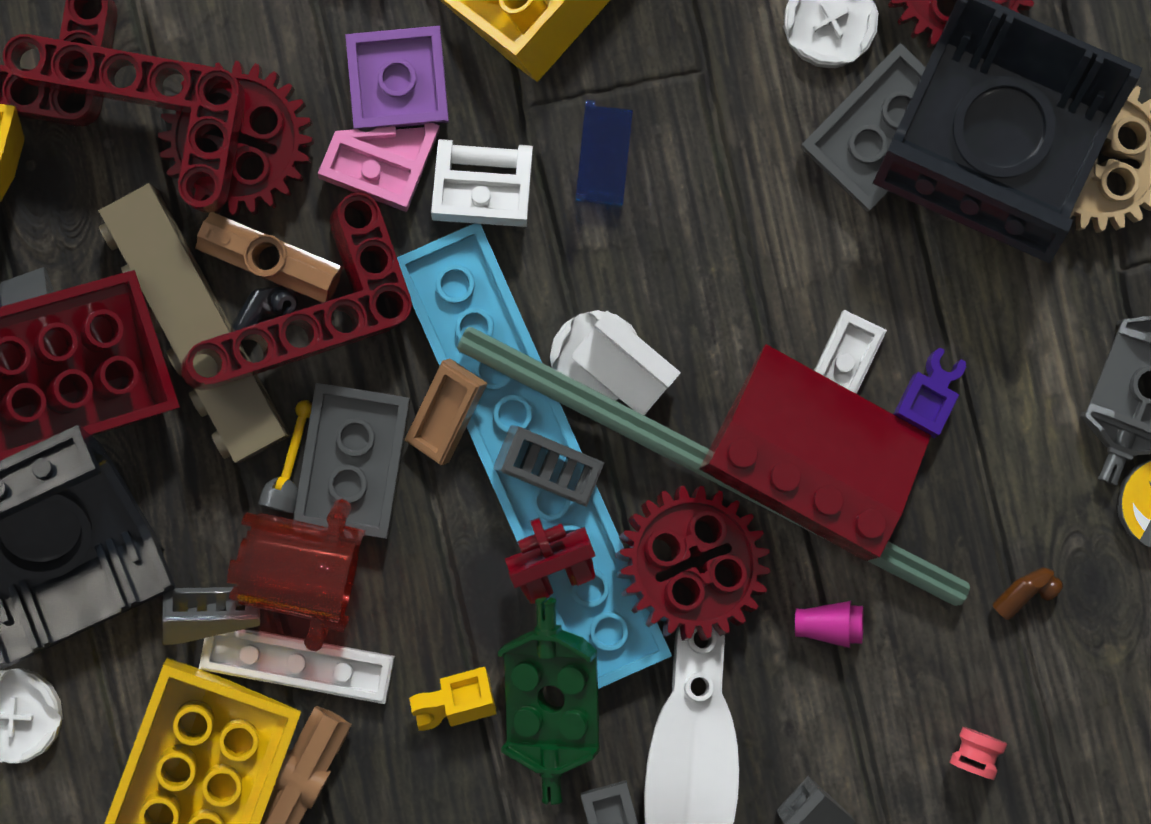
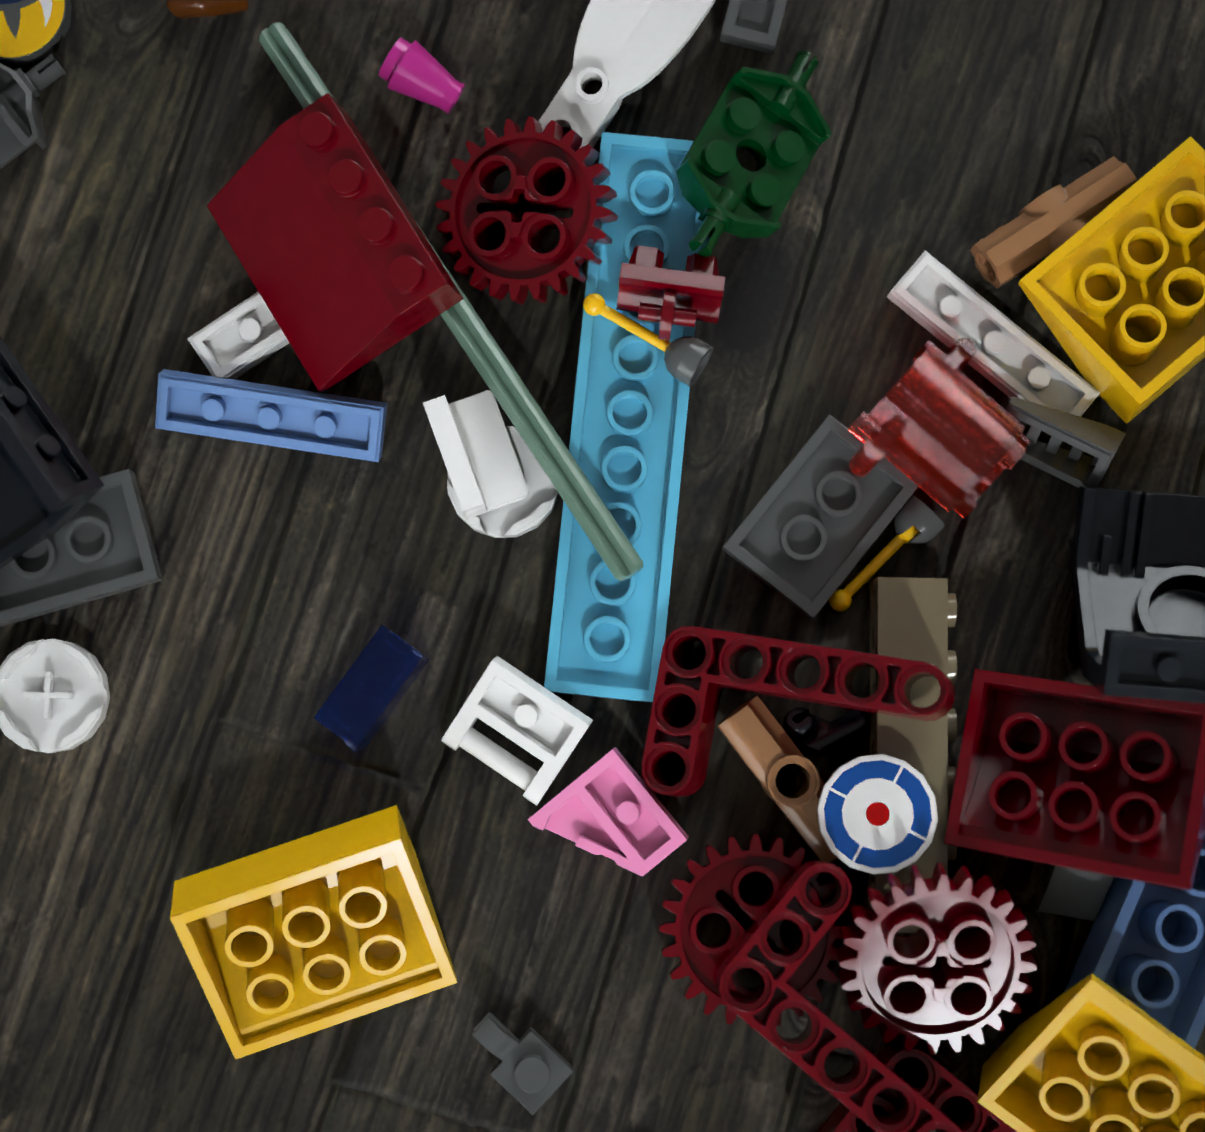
camera: 150 degrees left, 5 degrees down
medium lavender plate [345,26,449,131] -> none
medium nougat tile [405,358,488,465] -> none
yellow plate [409,666,497,731] -> none
dark grey slope [493,425,605,507] -> none
dark purple plate [894,348,966,438] -> none
none -> medium blue tile [155,369,387,462]
none -> hinge [583,293,713,387]
none -> tile [817,754,938,874]
none -> dark red gear [836,863,1037,1055]

